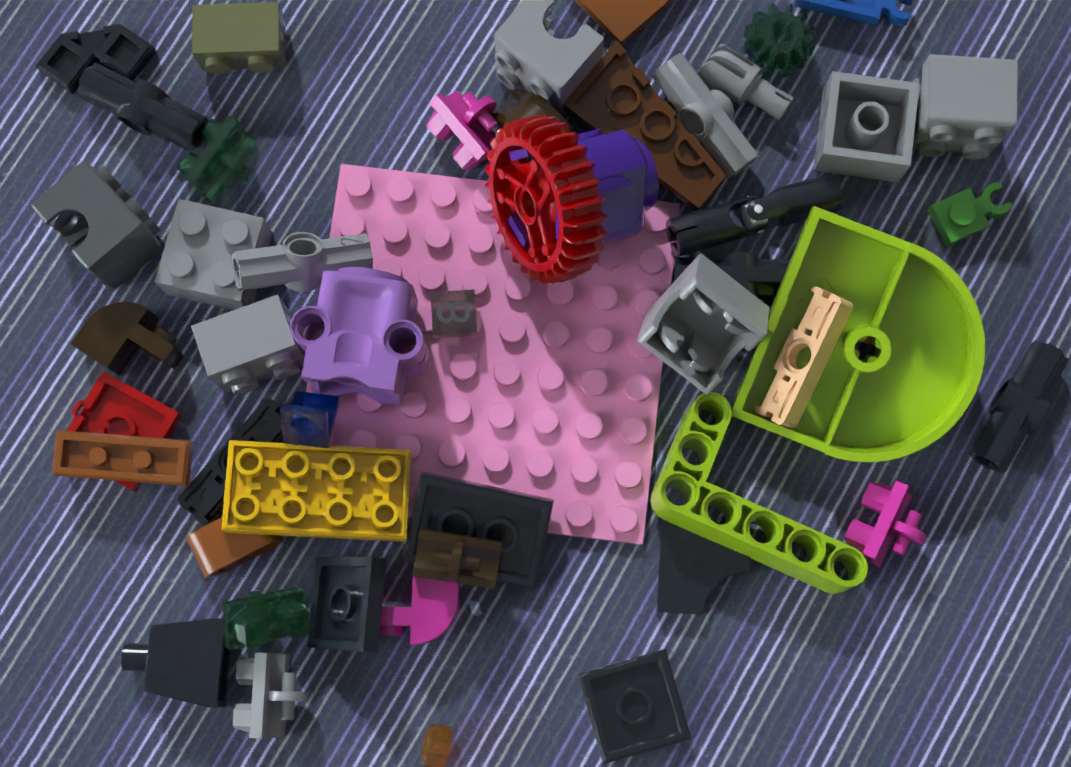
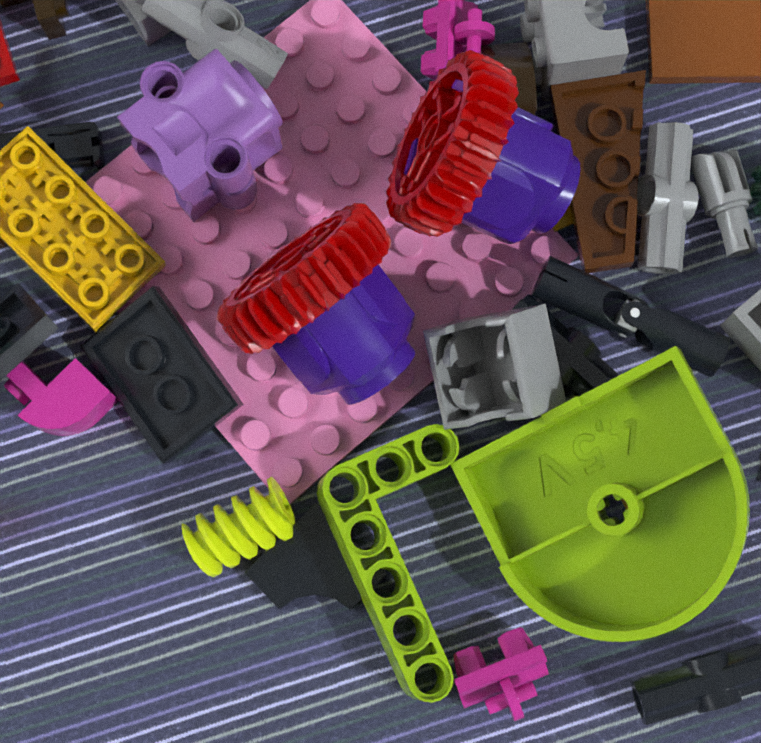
camera: 45 degrees right, 0 degrees up
light grey brick [191,294,305,395] -> none
clear blue bracket [280,391,339,448] -> none
dark brown hips [412,528,503,589] -> none
clear smoke tile [430,289,478,339] -> none
black tile [578,649,692,764] -> none
light nougat piece [755,286,853,428] -> none
none -> neon yellow piece [181,477,295,577]
none -> piece [217,203,415,405]

